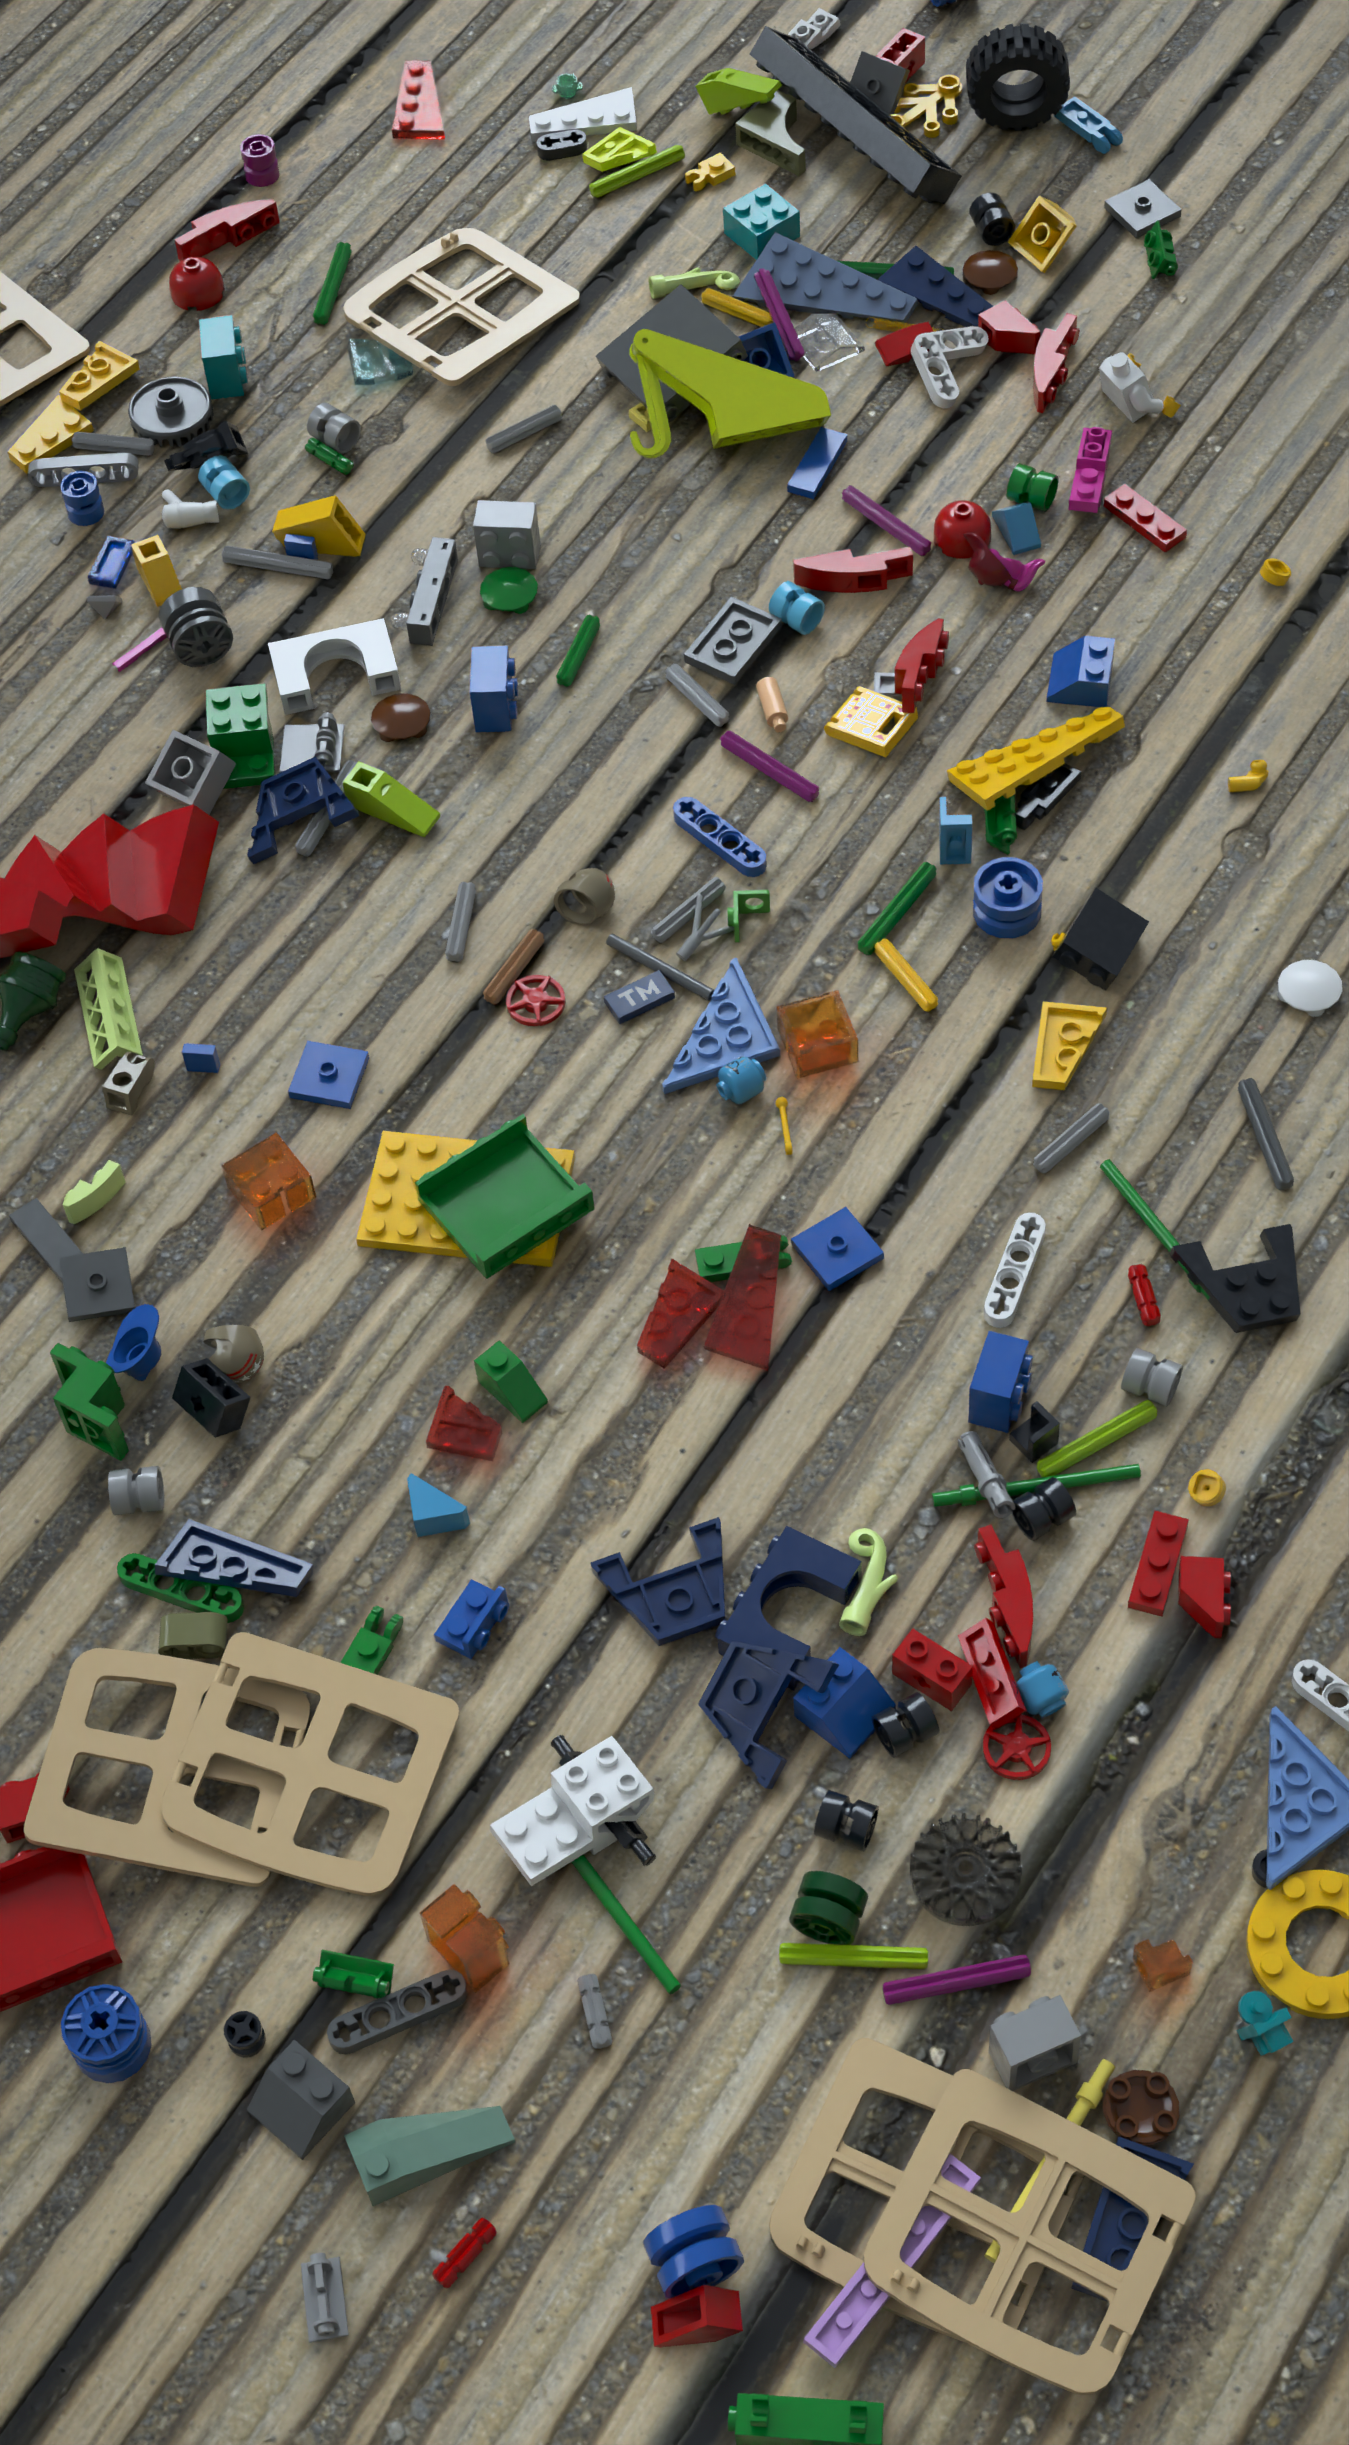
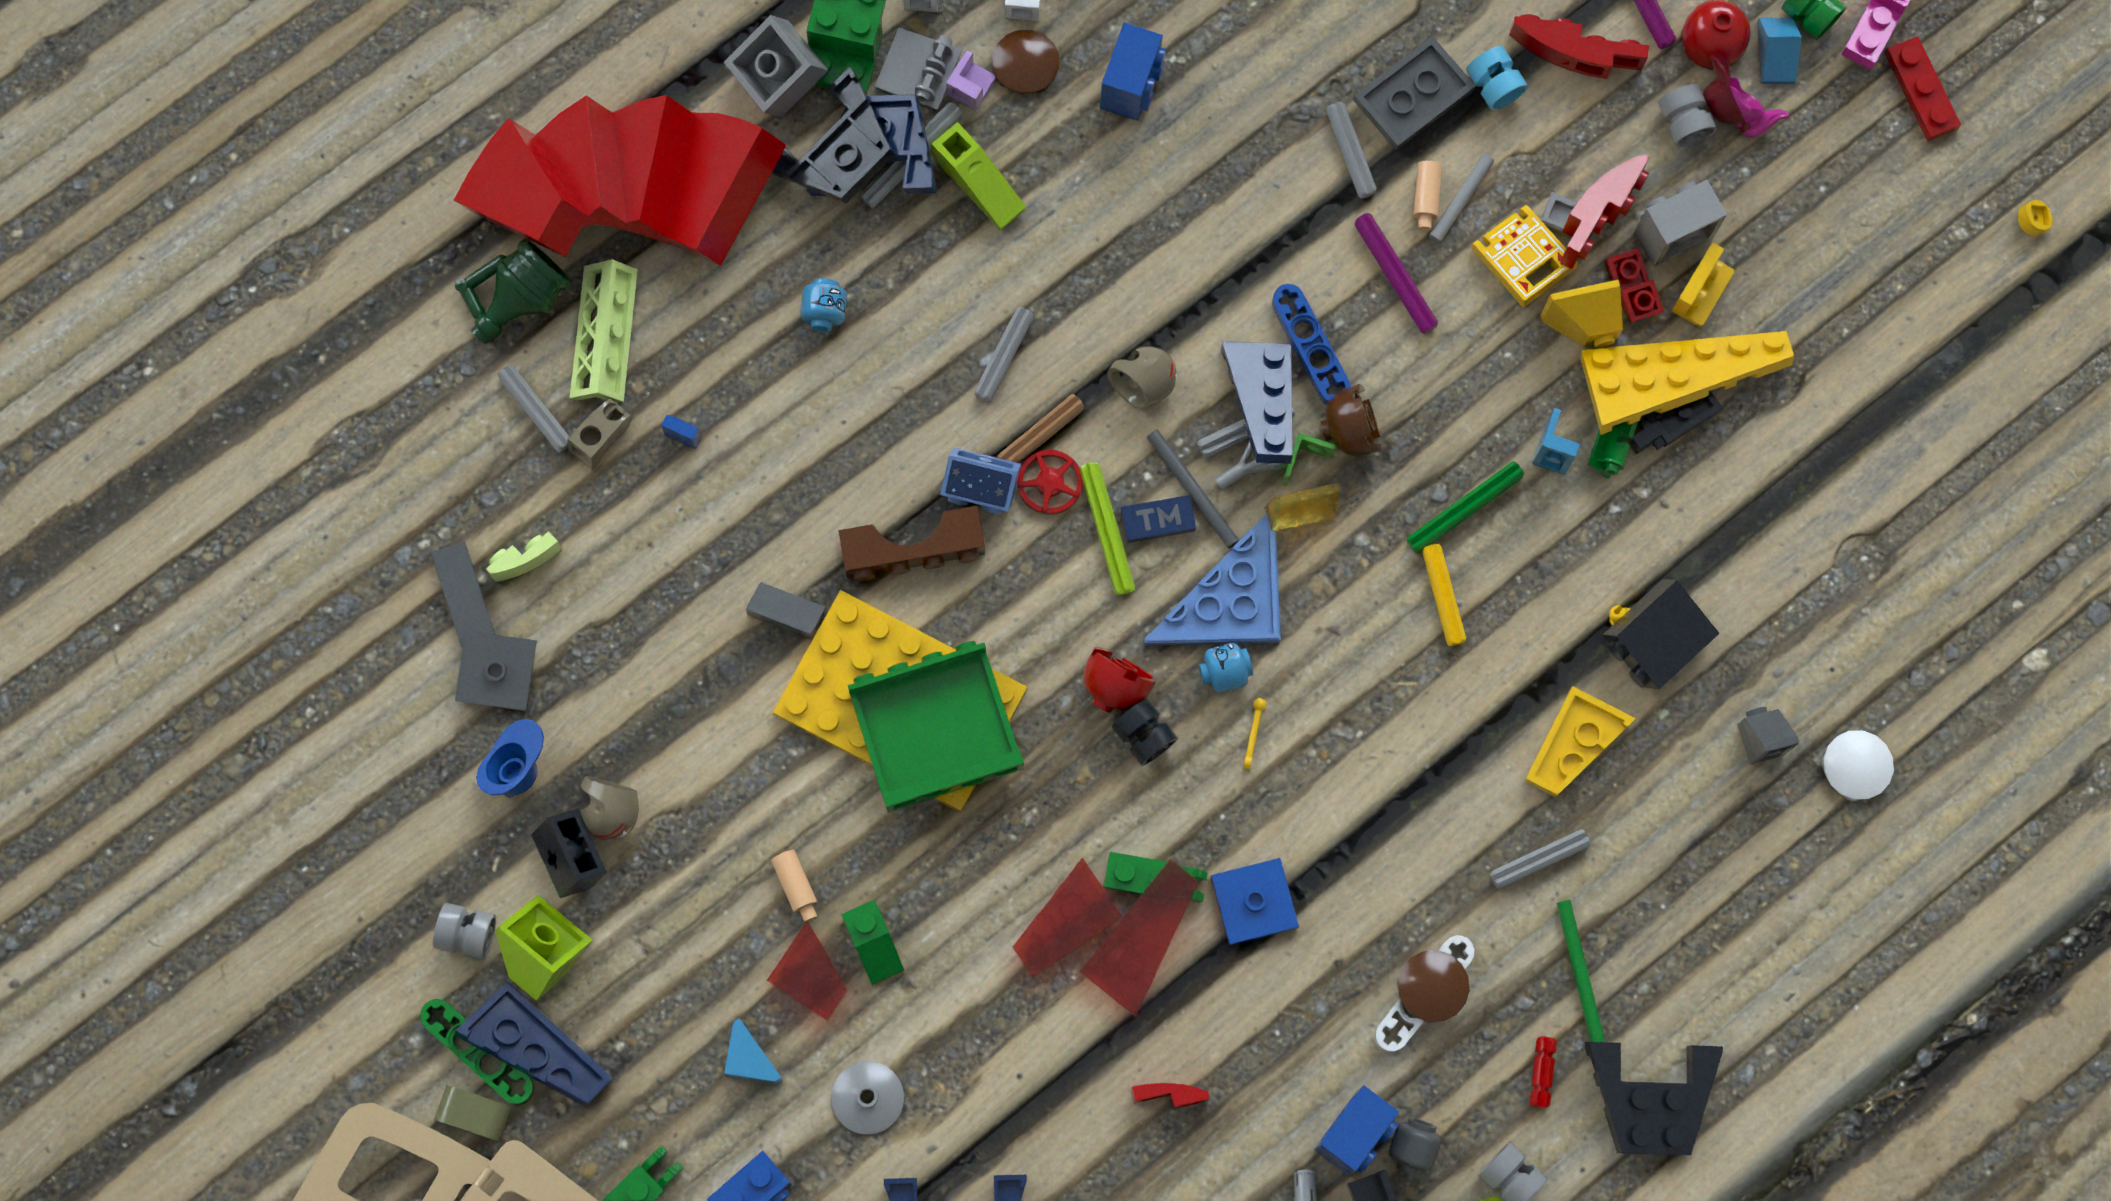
camera: 10 degrees right, 20 degrees up
green bracket [50,1343,129,1461] -> none
clear orange piece [221,1132,317,1231] -> none
plate [288,1040,369,1109] -> none
green axle [556,615,600,687] -> none
clear orange piece [776,990,859,1079] -> none
blue wheel [973,857,1043,939] -> none
blue slope [1046,636,1115,707] -> none
yellow arm [1228,760,1269,793] -> none
dark grey axle [1238,1078,1294,1190] -> none
none -> lime slope [495,895,593,1001]
none -> light grey axle [498,365,569,453]
none -> dark grey slope [746,582,826,640]
none -> wing [771,67,895,204]
none -> light nougat cylinder [771,849,818,922]
none -> dark azure head [800,278,847,332]
none -> light grey dish [831,1061,904,1135]
none -> reddish brown arch [838,506,985,582]
none -> brick [940,447,1021,514]
none -> lavender panel [946,51,995,111]
none -> lime axle [1080,462,1135,596]
none -> red cylinder [1083,647,1156,713]
none -> black wheel [1112,699,1178,766]
none -> red slope [1131,1083,1210,1110]
none -> wing [1221,341,1293,464]
none -> clear yellow slope [1264,483,1341,531]
none -> reddish brown cylinder [1321,384,1381,456]
none -> dark grey head [1389,1117,1442,1175]
none -> reddish brown dish [1397,950,1470,1023]
none -> light grey bar [1429,154,1494,244]
none -> yellow slope [1540,280,1623,348]
none -> red slope [1604,248,1664,323]
none -> light grey brick [1634,180,1727,266]
none -> light grey wheel [1658,84,1717,147]
none -> yellow bracket [1672,242,1735,327]
none -> dark grey slope [1737,707,1799,765]

